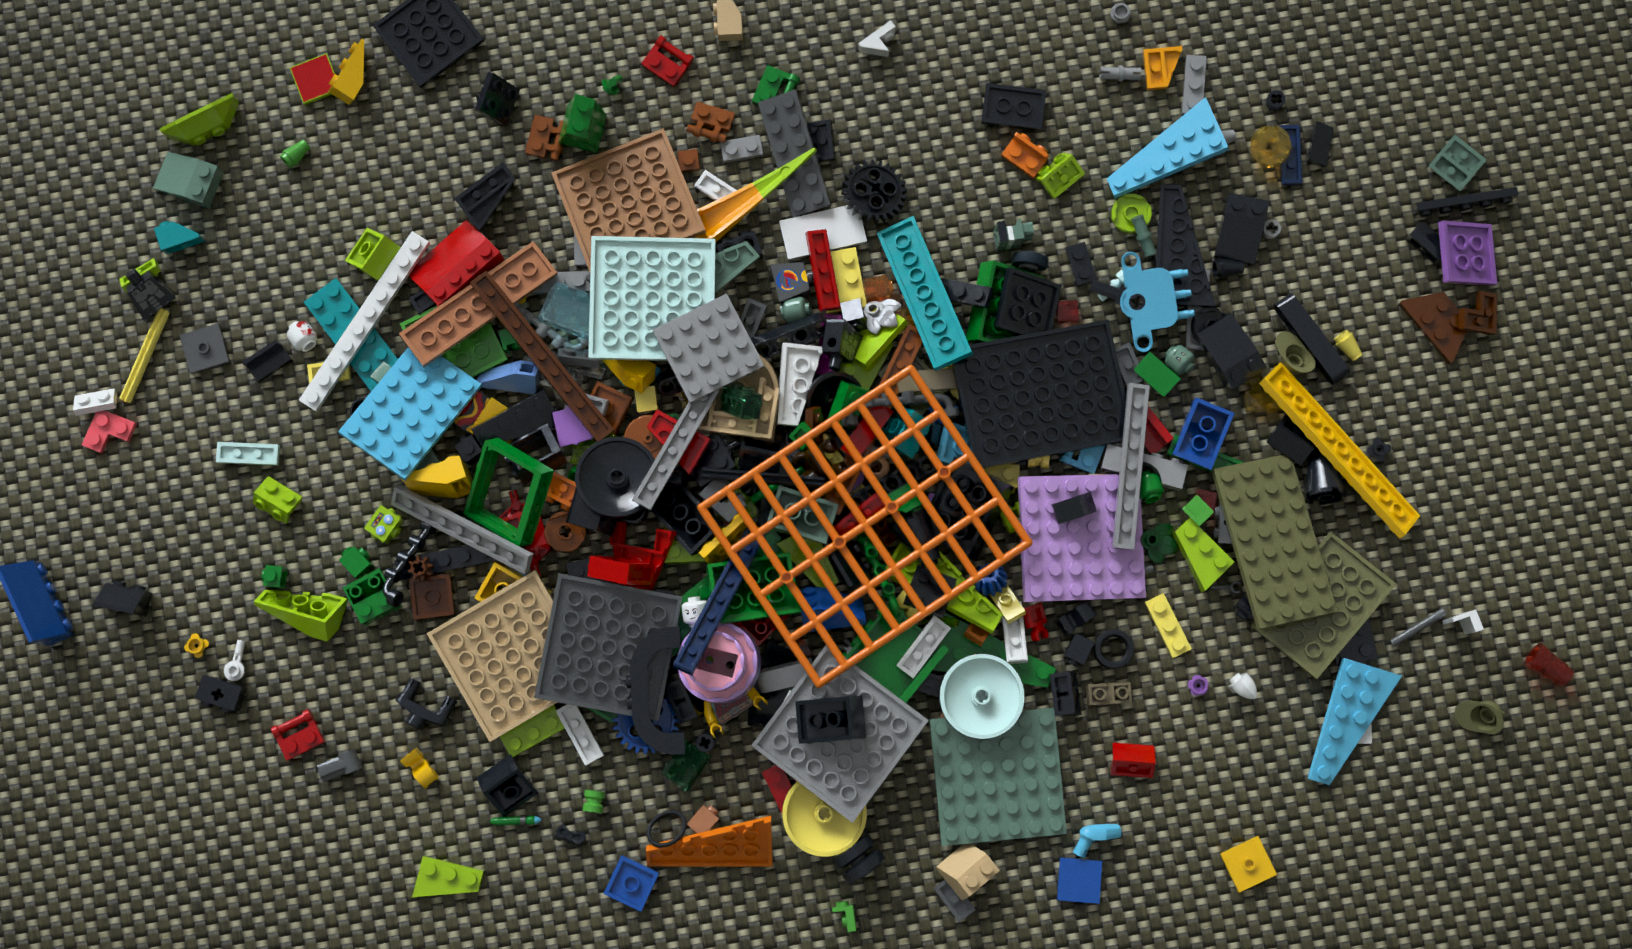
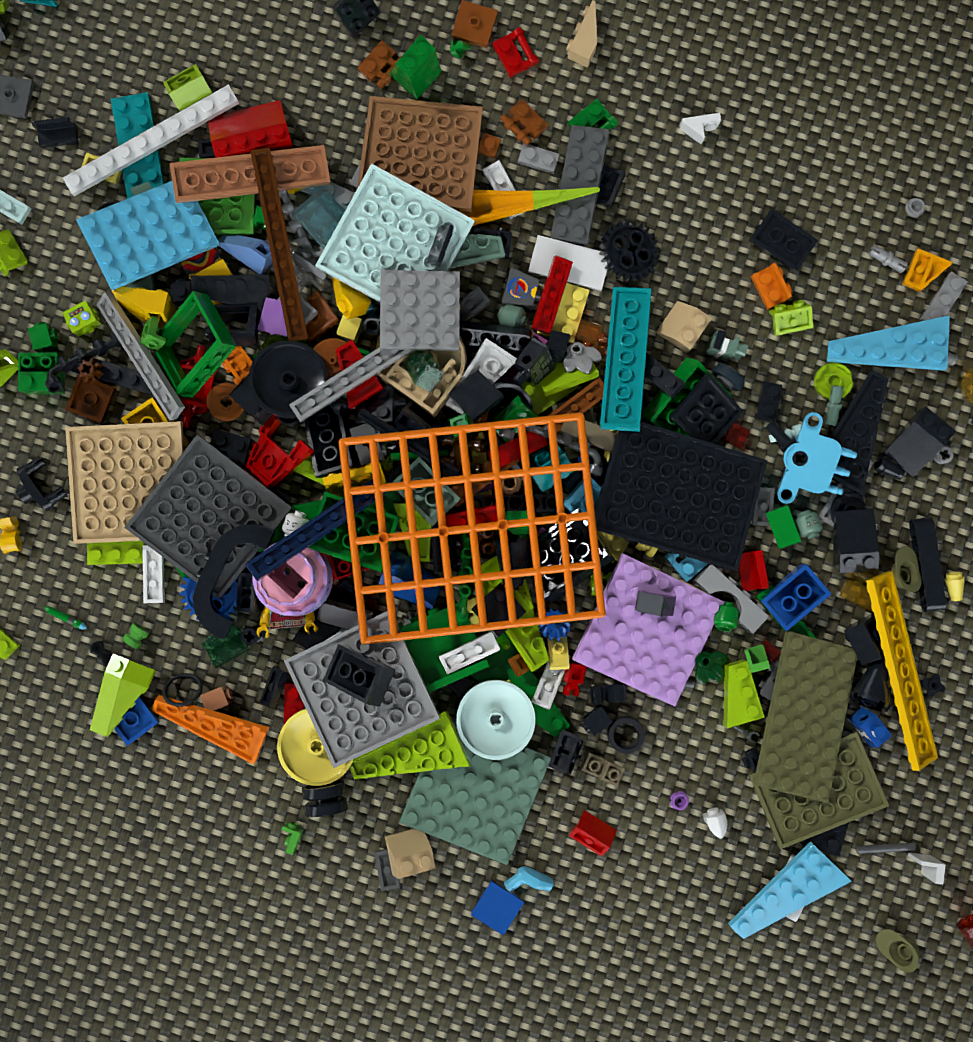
camera: 20 degrees right, 5 degrees up
white head [287,321,317,352] -> none
black wedge [454,162,517,233] -> none
black slope [476,754,538,817] -> none
red window [587,556,655,585] -> none
light grey plate [1112,383,1150,550] -> none
light yellow plate [1144,593,1192,658] -> none
yellow plate [1219,836,1277,893] -> none
none -> lime wedge [90,654,156,737]
none -> bright green bracket [140,316,166,351]
none -> black plate [259,666,288,709]
none -> lime wing [350,711,472,779]
none -> black slope [427,224,454,267]
none -> black tile [448,370,504,423]
none -> dark orange plate [451,0,498,48]
none -> tan slope [656,301,712,354]
none -> blue torso [847,707,892,748]

